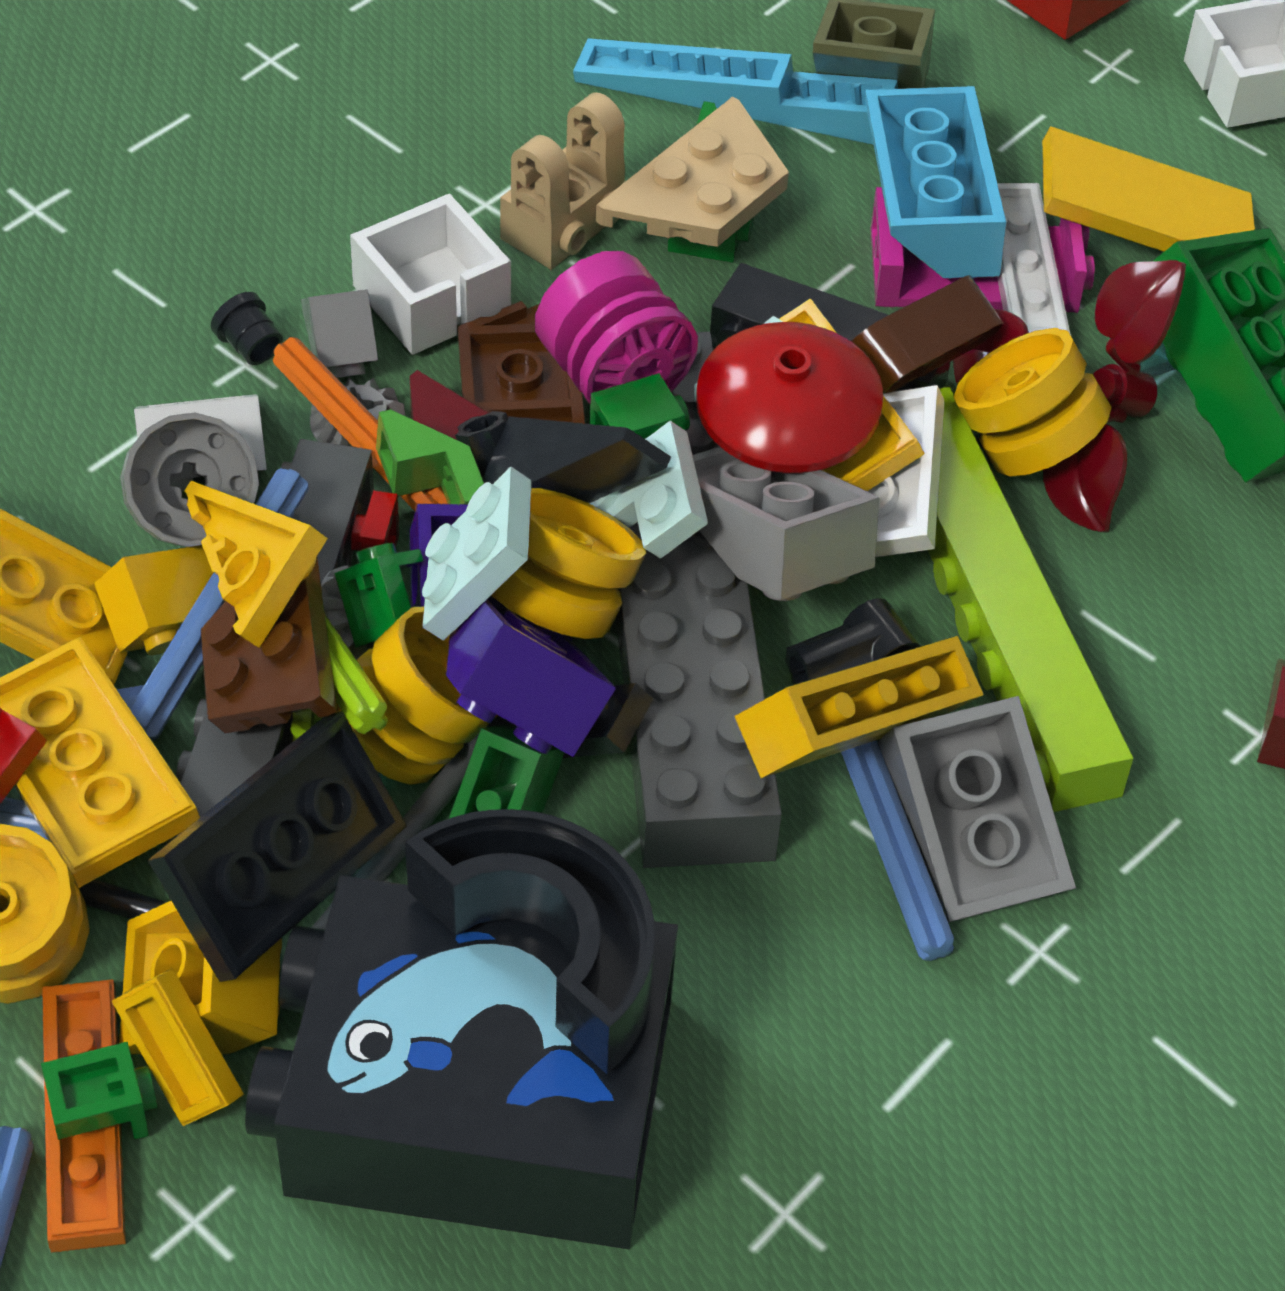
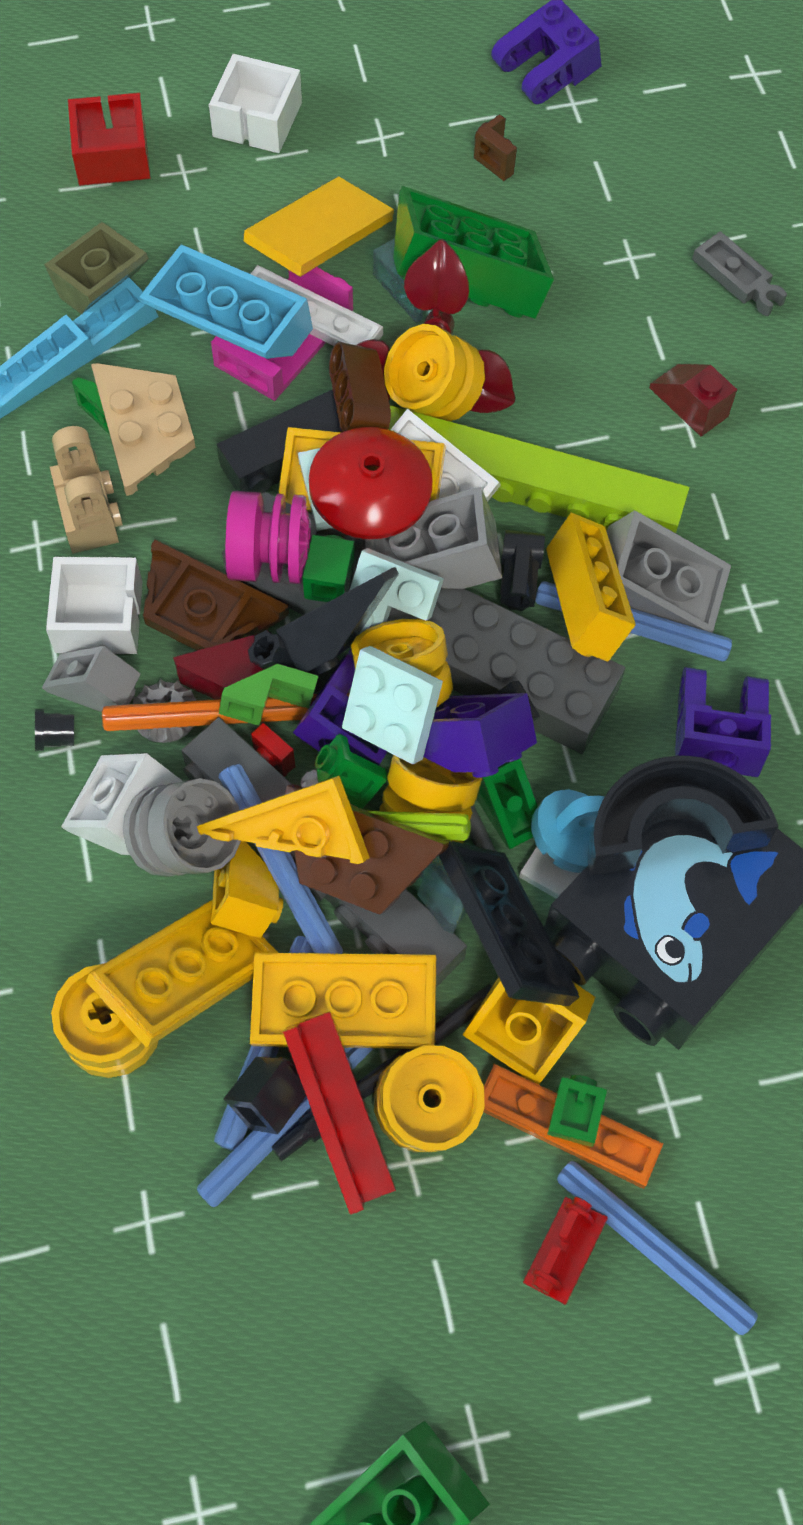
camera: 55 degrees left, 15 degrees up
yellow tile [112,968,244,1126] -> none
none -> dark purple brick [675,667,771,777]

